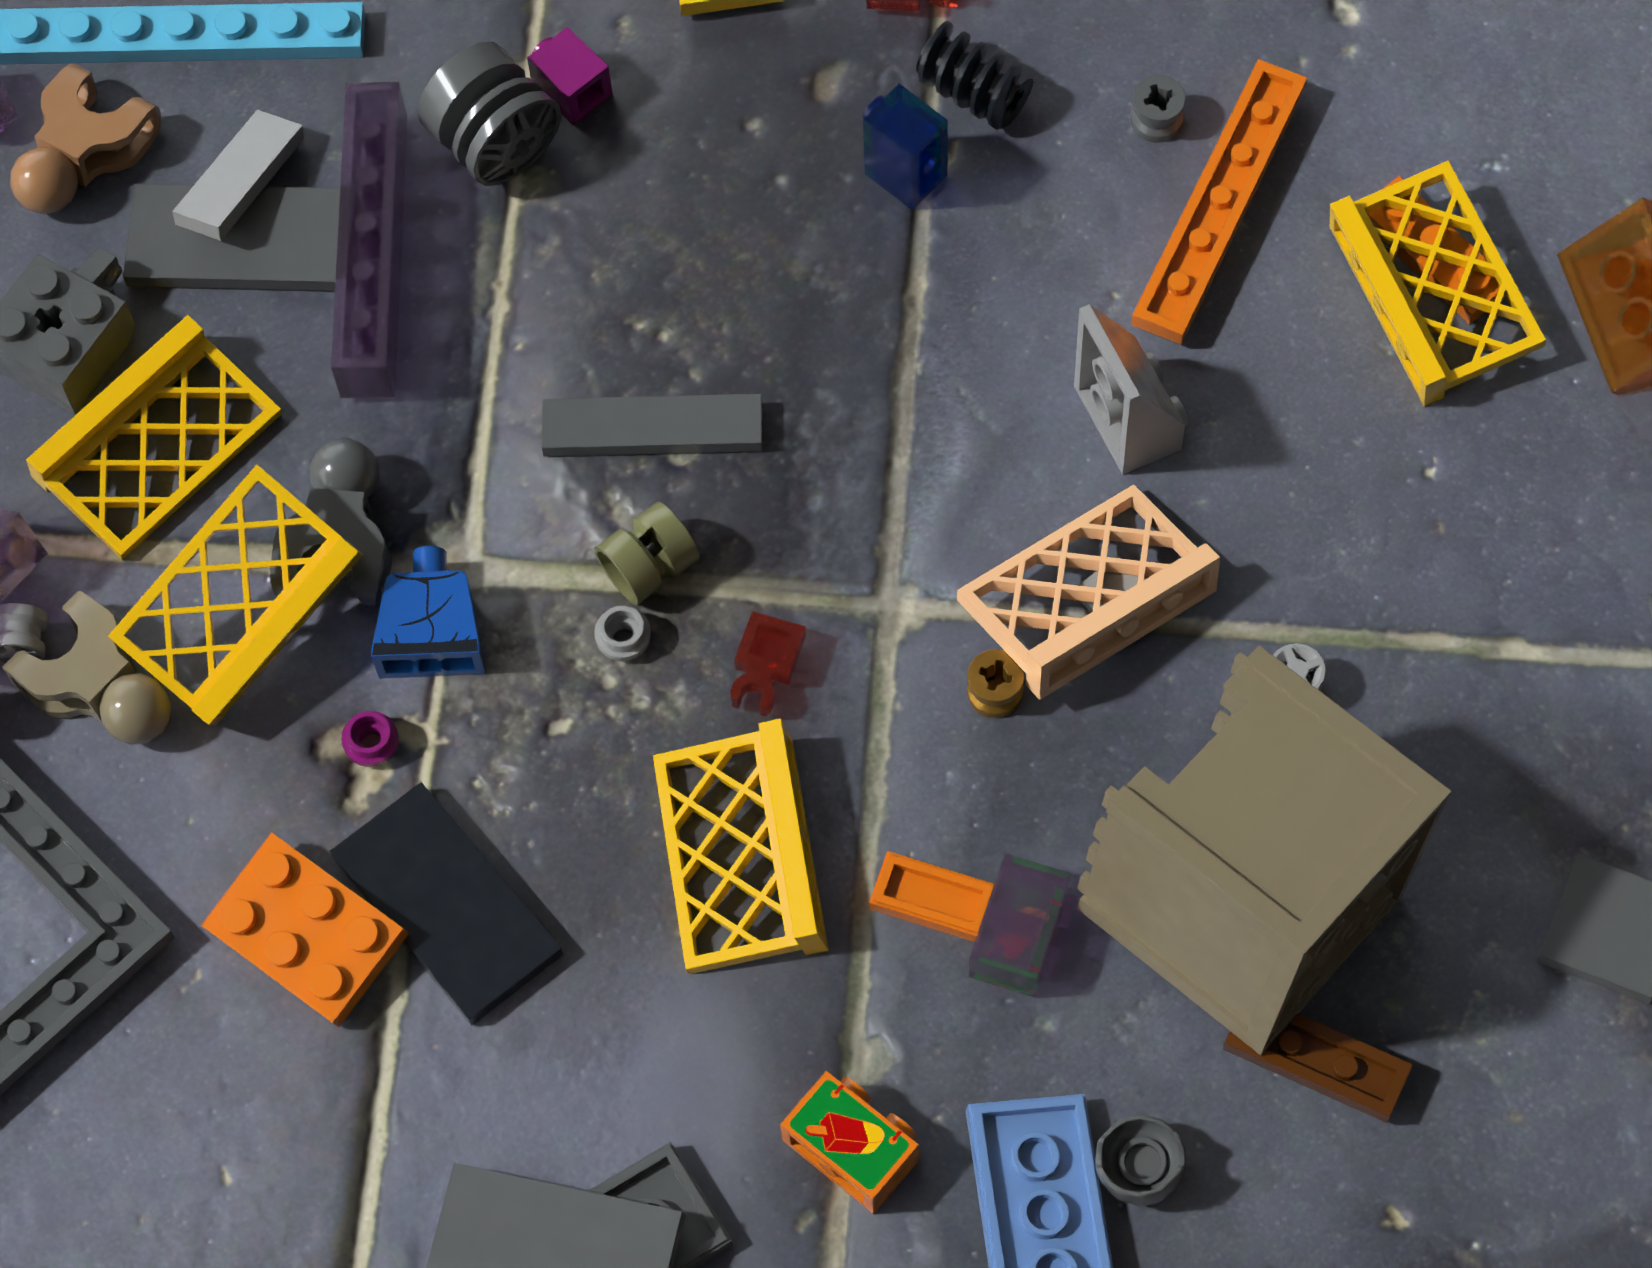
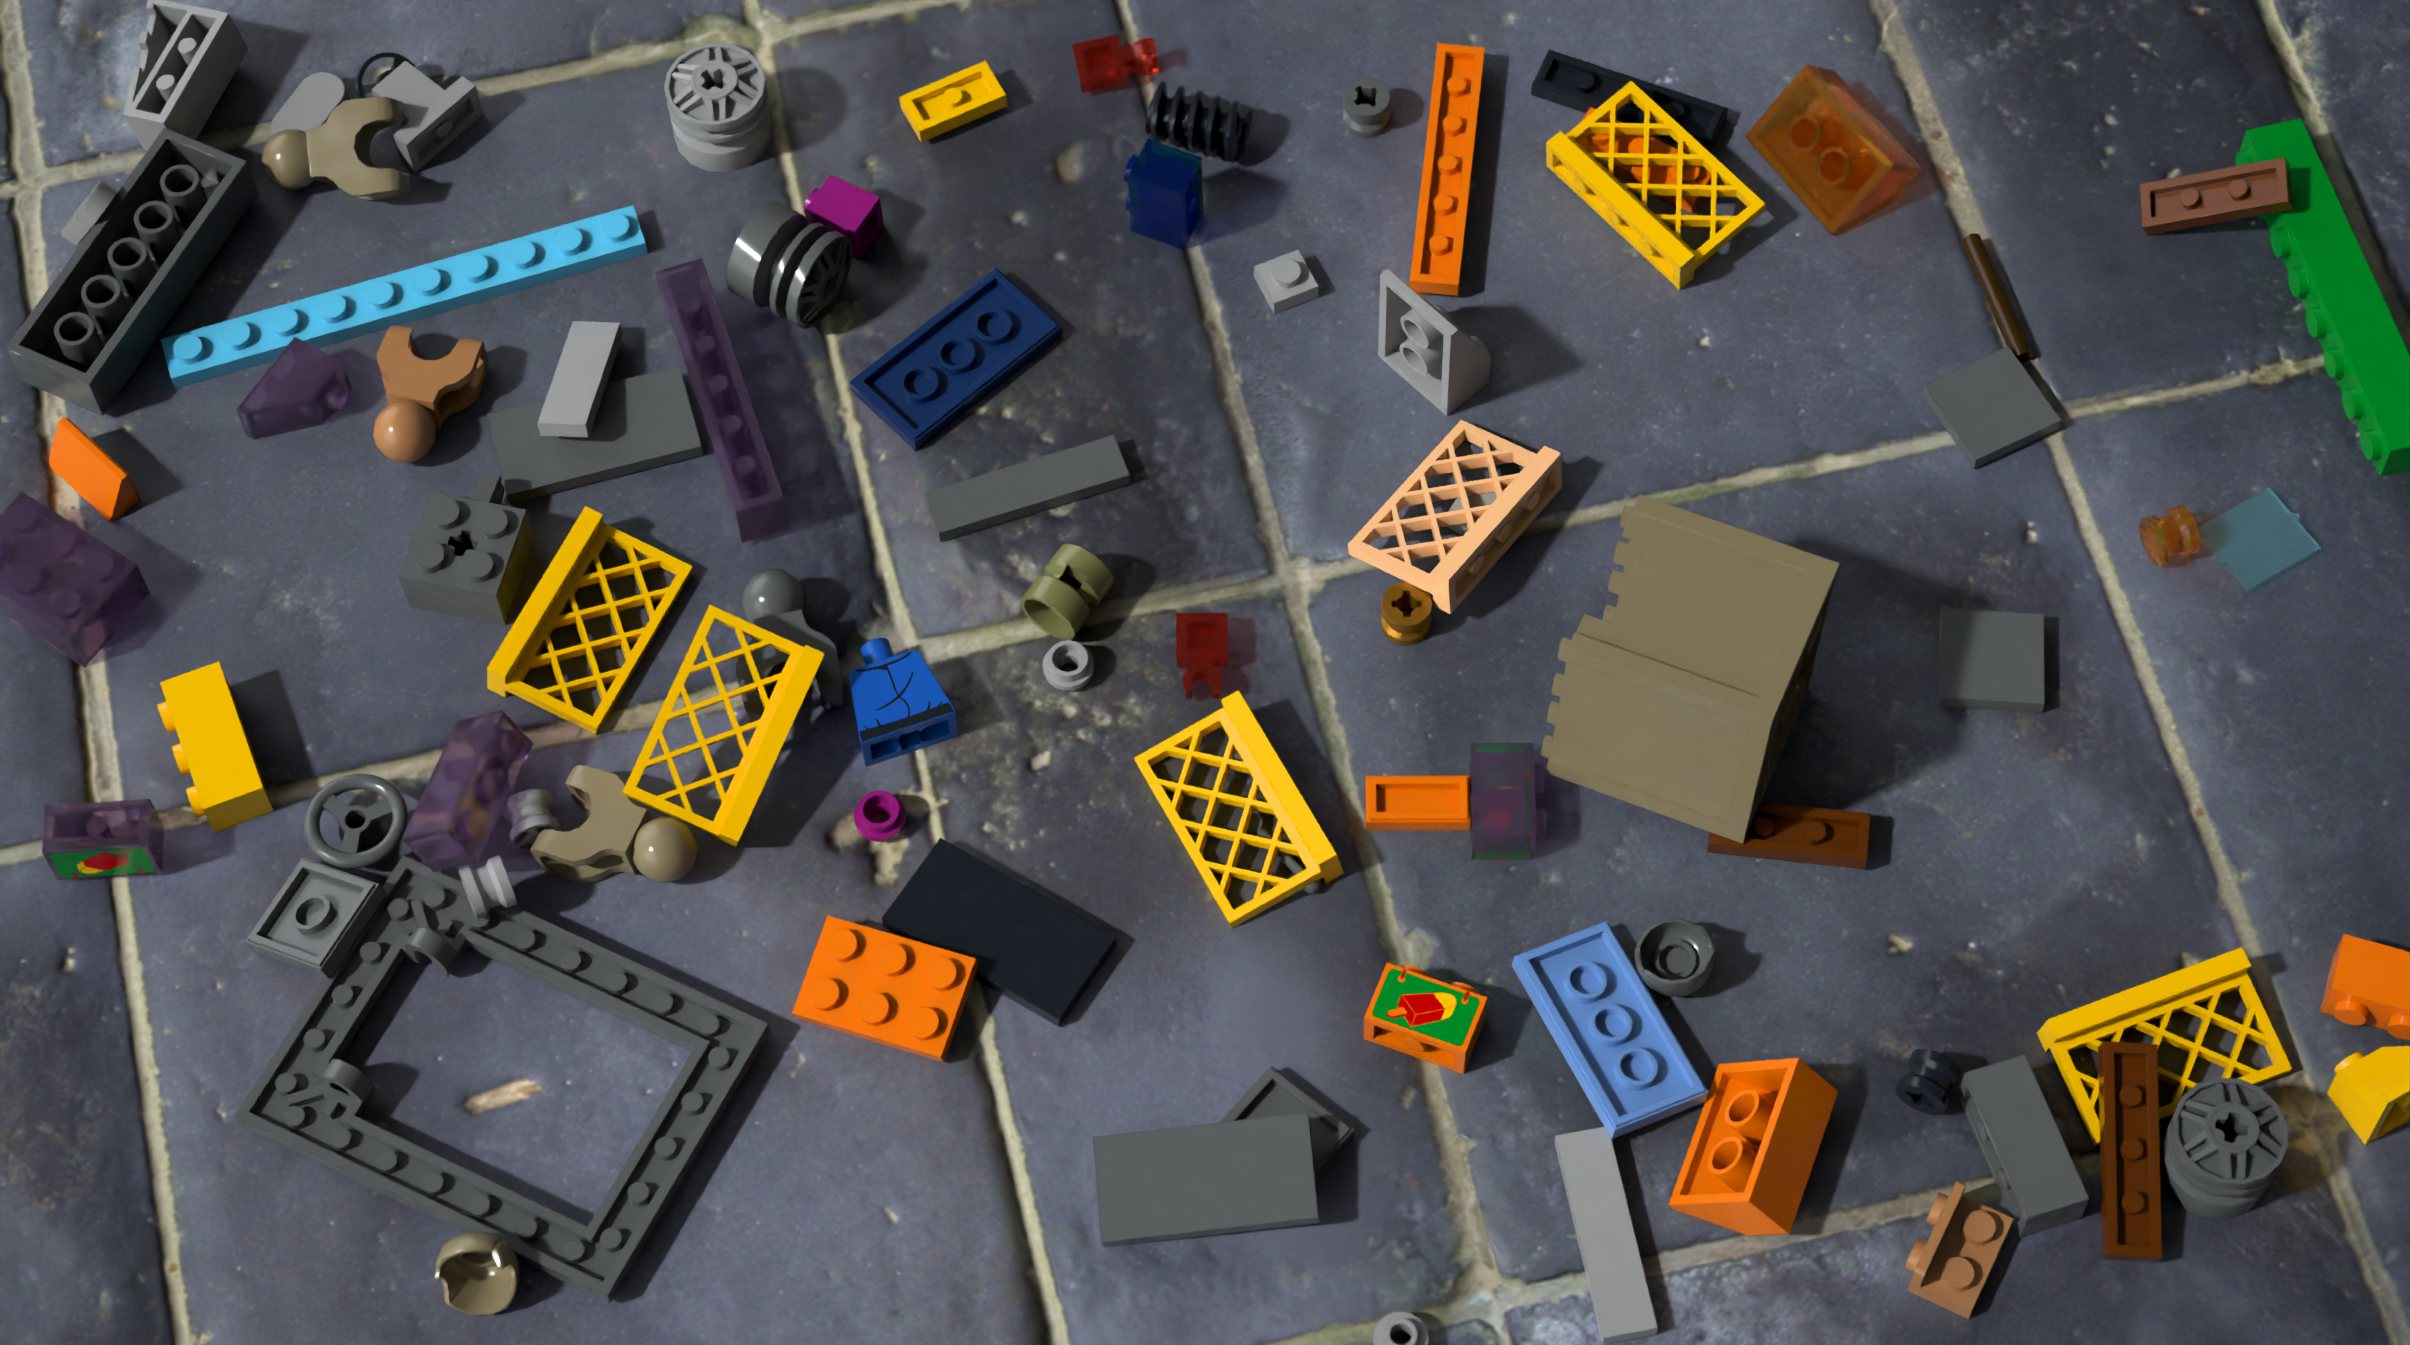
camera: 20 degrees left, 5 degrees down
none -> dark blue tile [849,268,1063,451]
none -> dark grey hinge [1246,814,1322,894]
none -> light grey plate [1254,250,1319,314]
none -> black tile [1531,50,1728,153]

